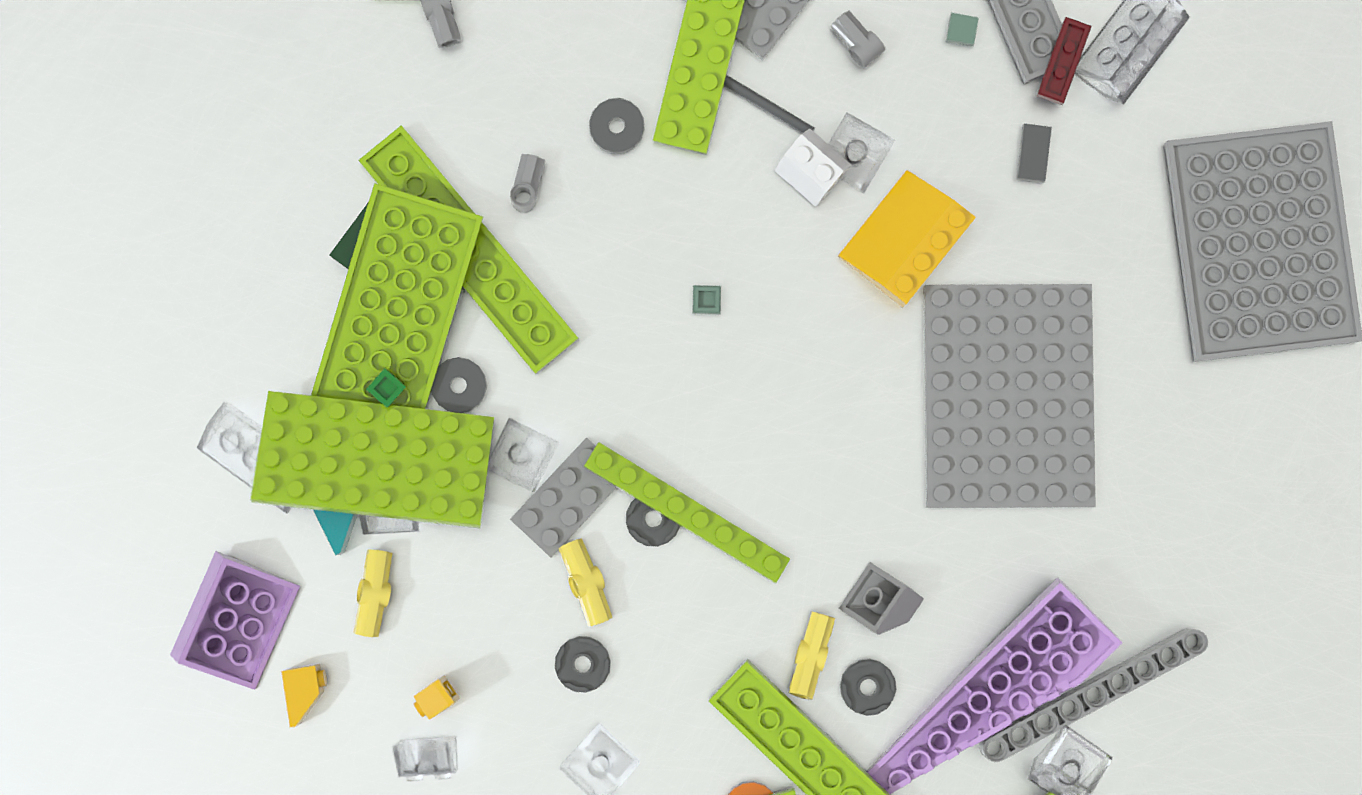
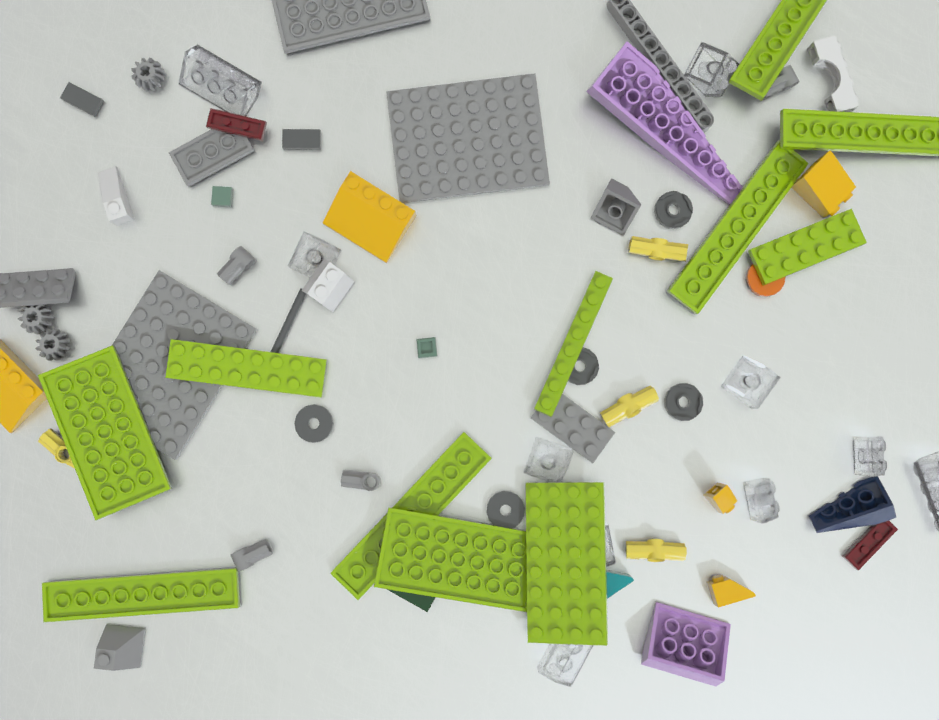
camera: 95 degrees left, 0 degrees up
green plate [366,368,407,408] -> none

